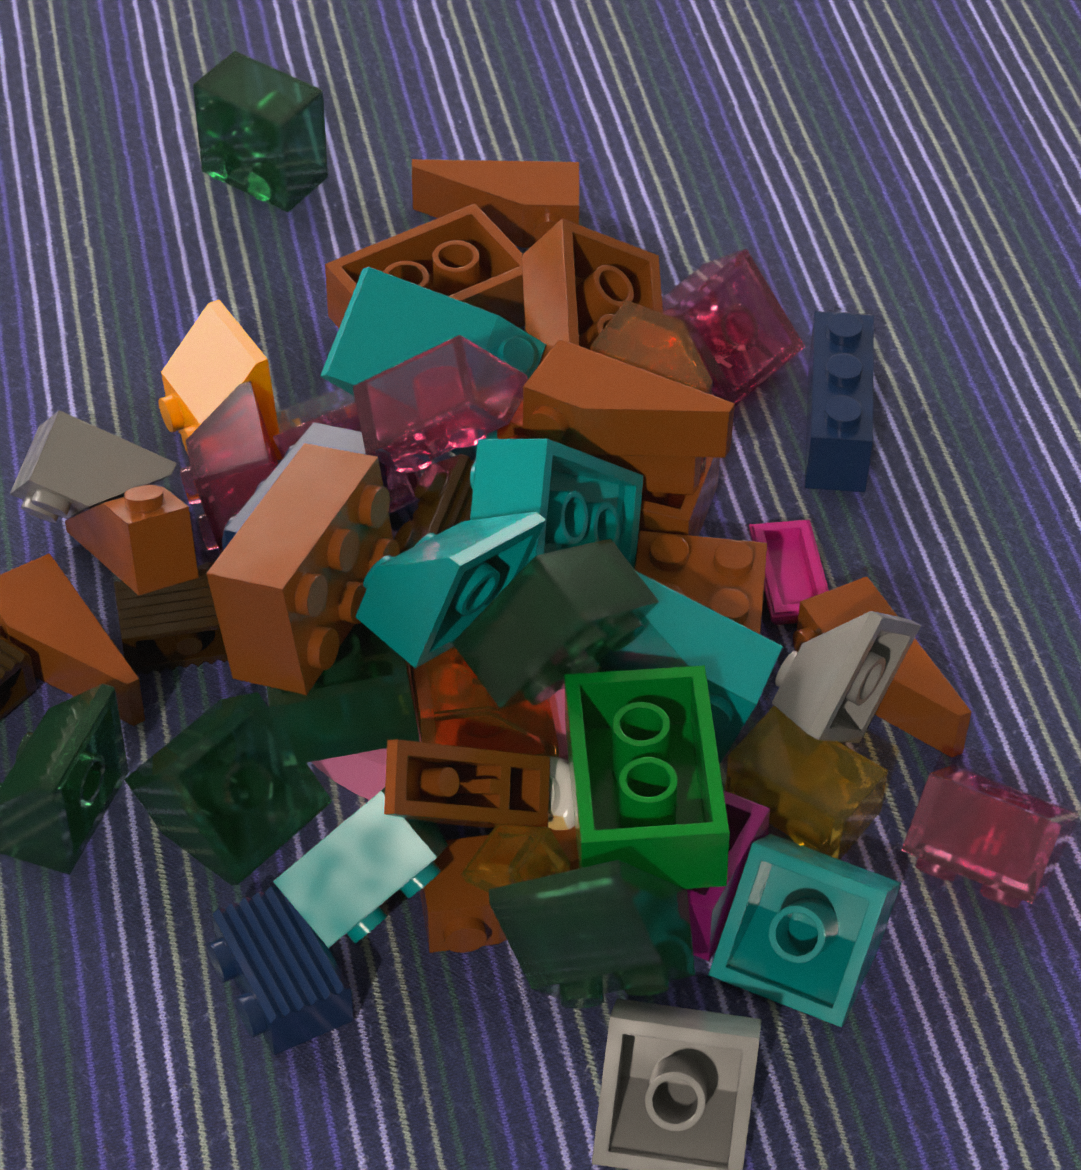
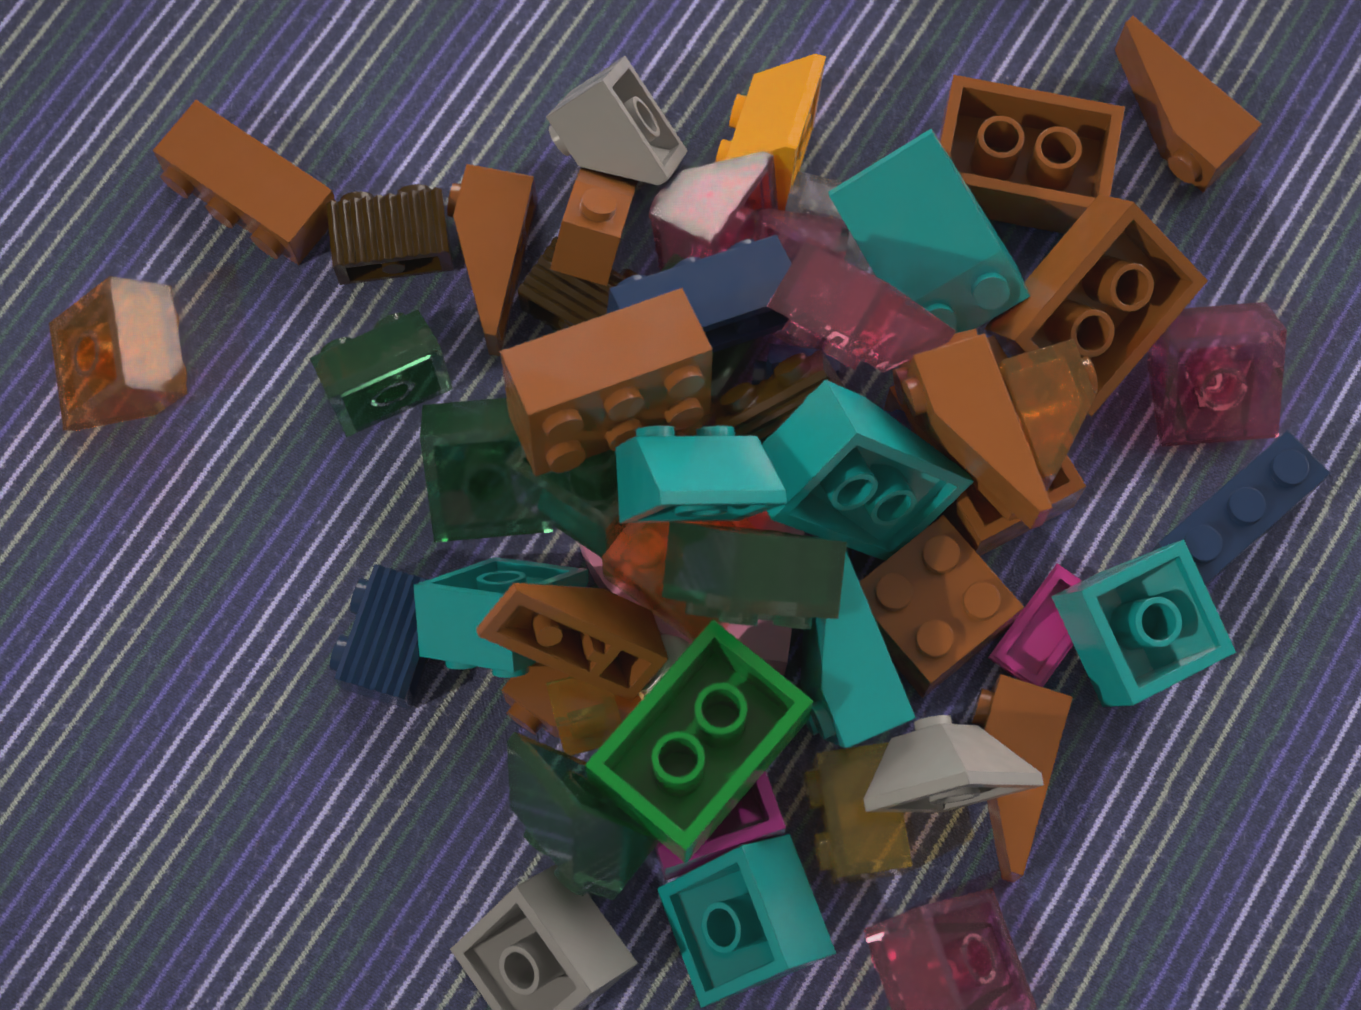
camera: 45 degrees right, 25 degrees up
none -> teal slope [1051,540,1236,707]

